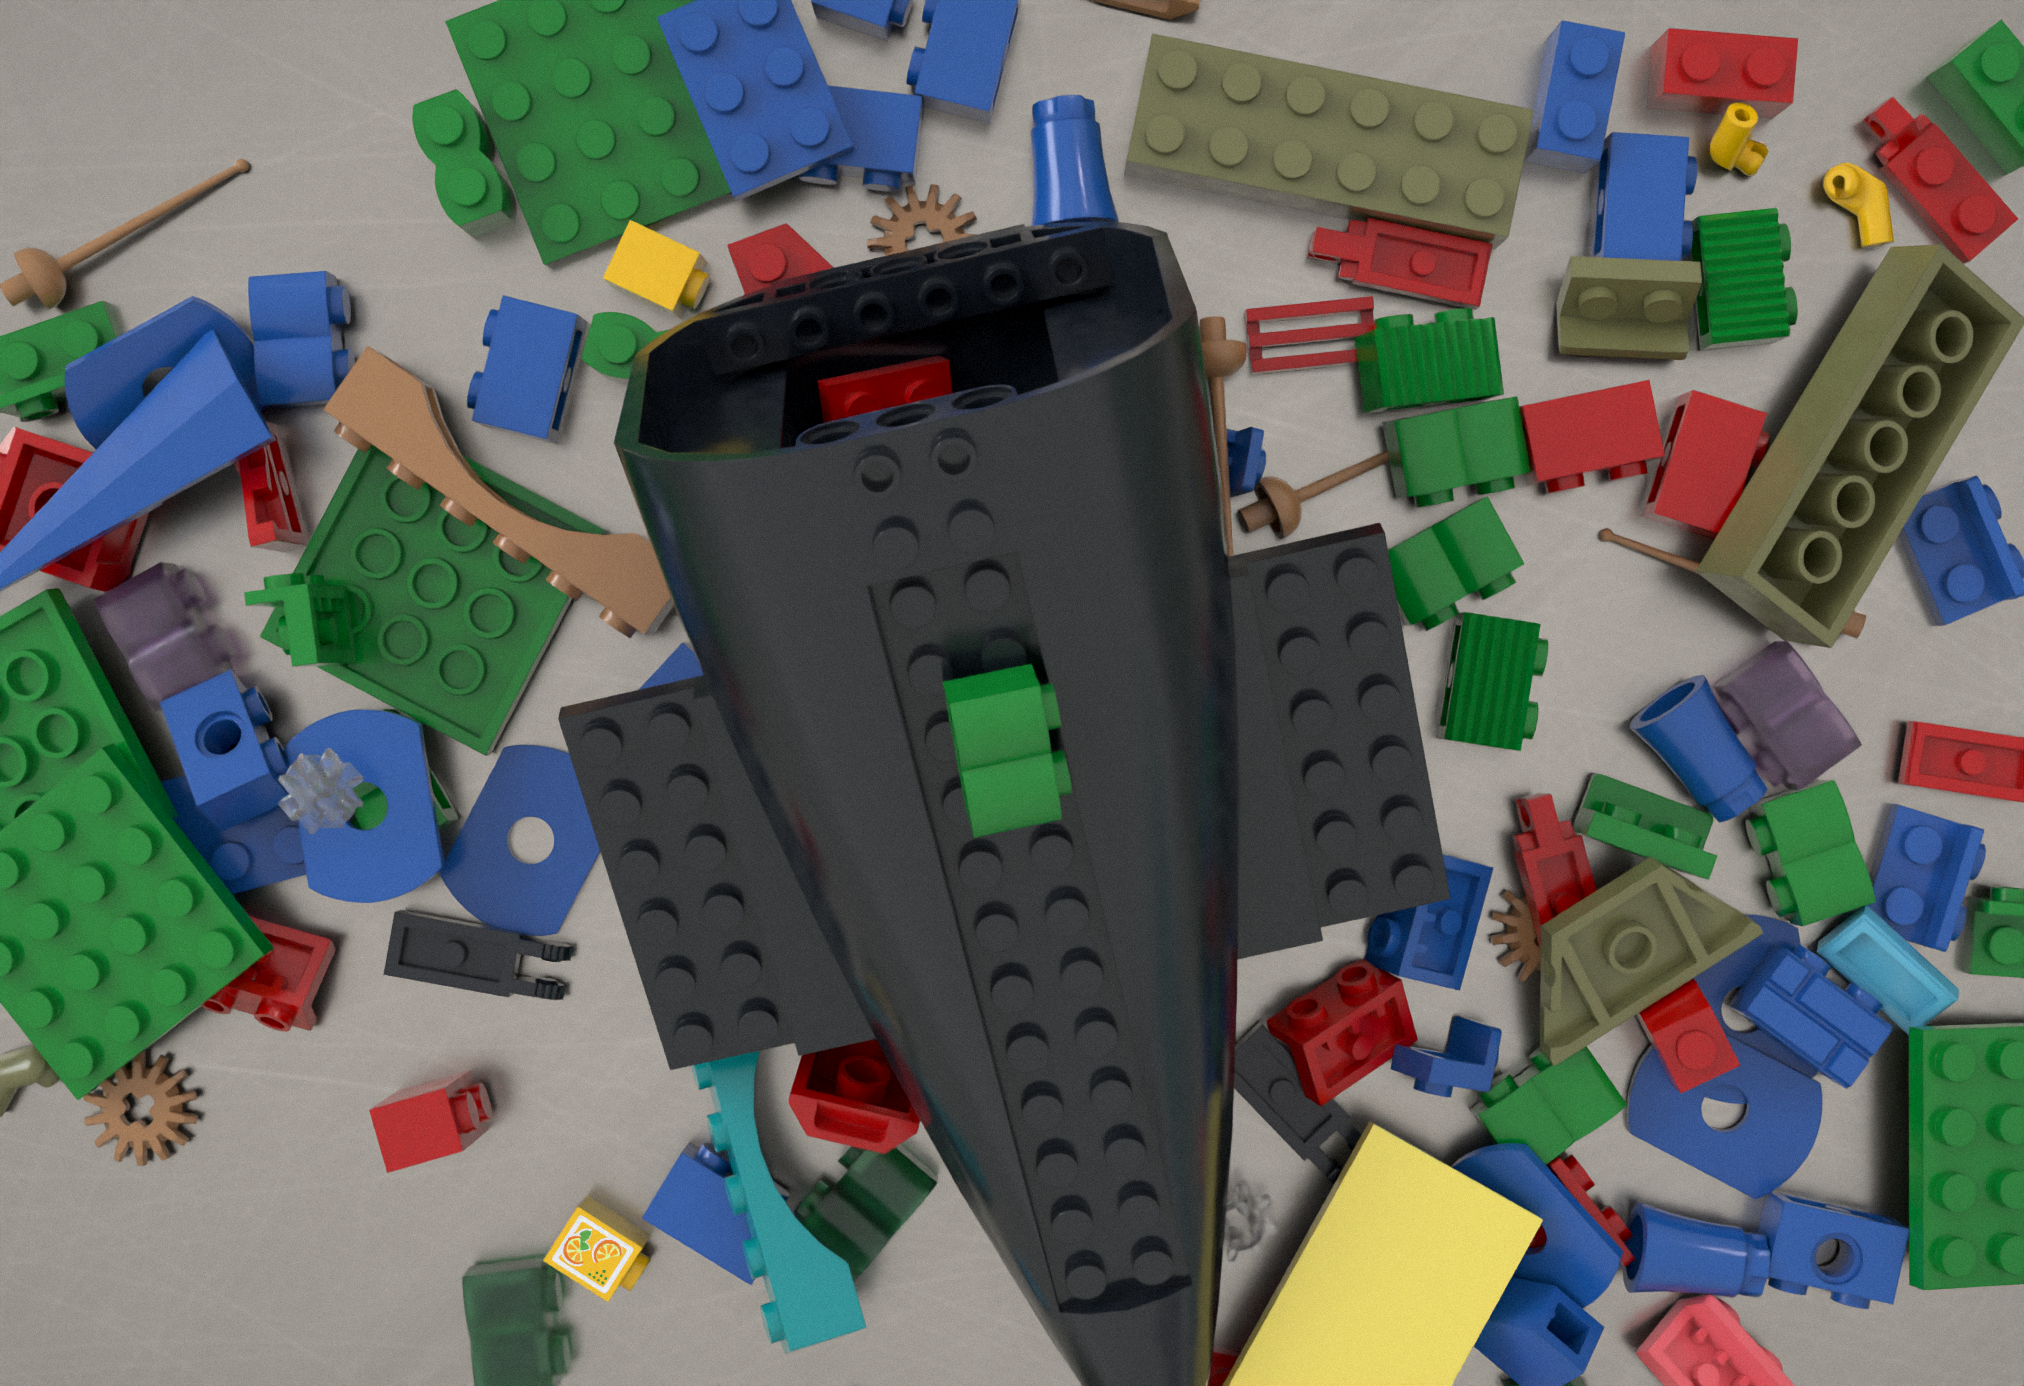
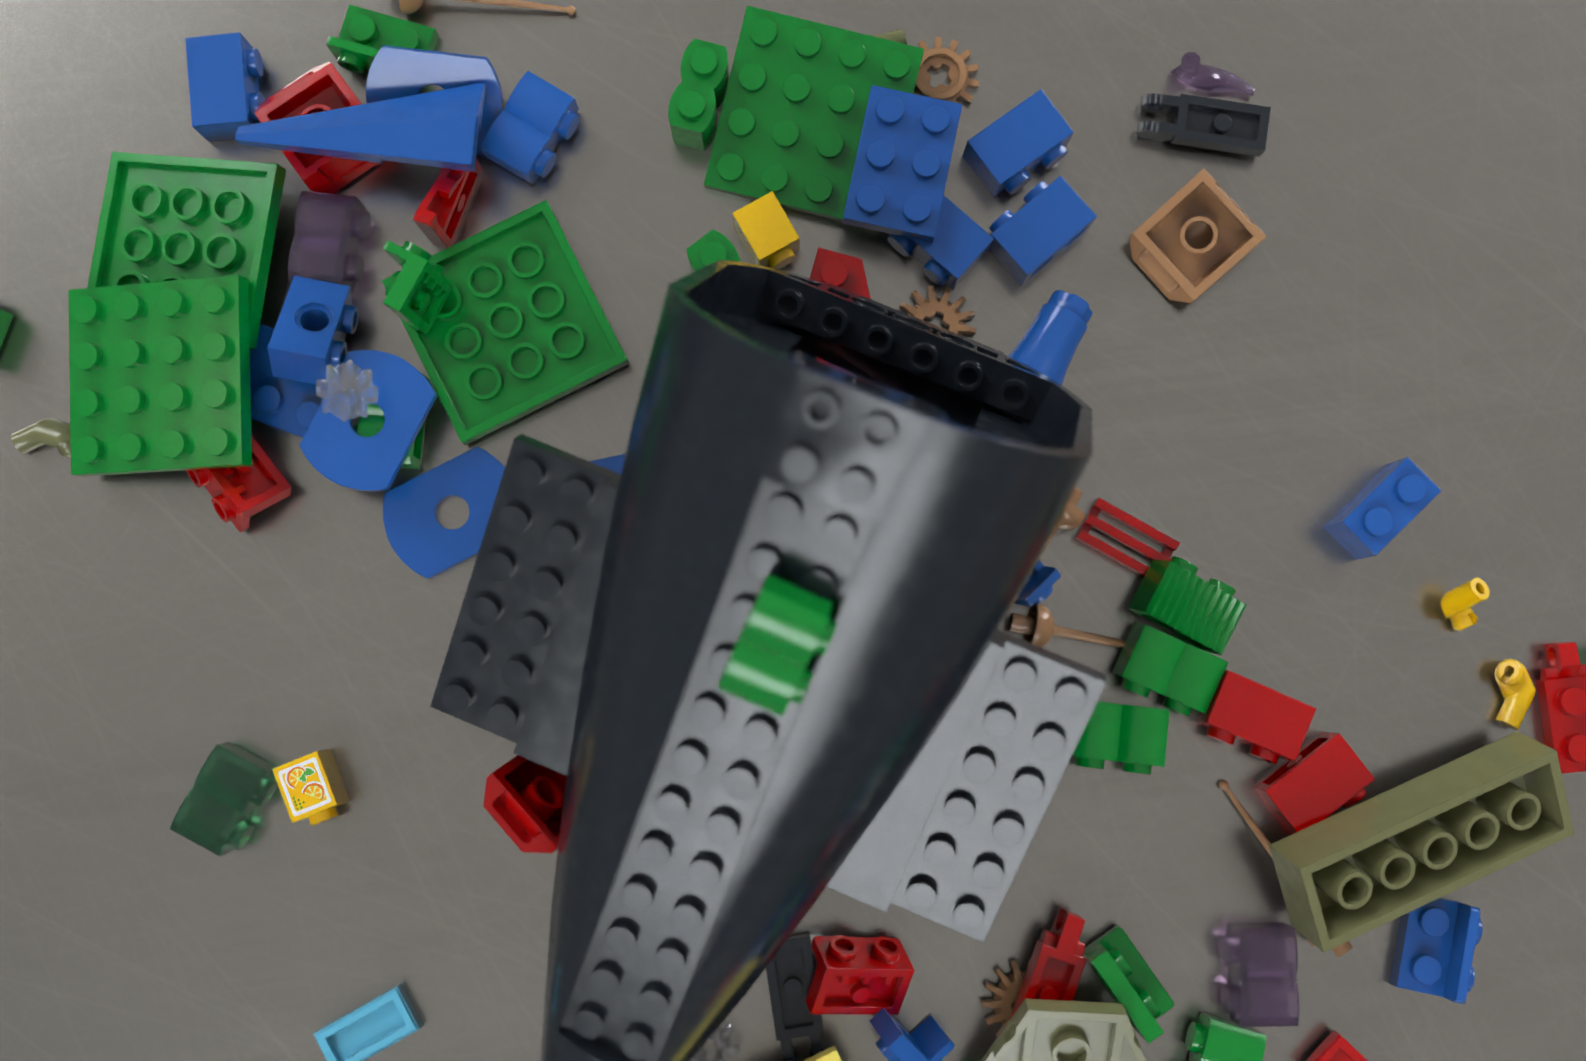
camera: 35 degrees right, 5 degrees down
medium nougat gear [83,1051,198,1166] -> none
medium nougat arch [323,346,674,638] -> none
red brick [369,1070,492,1173] -> none
black hinge [383,910,573,1000] -> none
blue brick [467,295,588,444] -> none
blue brick [642,1142,797,1285] -> none
teal arch [691,1051,867,1354] -> none
clear green brick [795,1144,938,1281] -> none
olive brick [1124,34,1534,249] -> none
red hinge [1308,218,1493,310] -> none
blue bracket [1365,854,1493,991] -> none
green brick [1437,612,1548,751] -> none
olive bracket [1556,256,1702,360] -> none
blue brick [1591,132,1697,261] -> none
blue plant [1630,675,1768,823] -> none
red brick [1646,28,1798,119] -> none
green brick [1690,208,1798,350] -> none

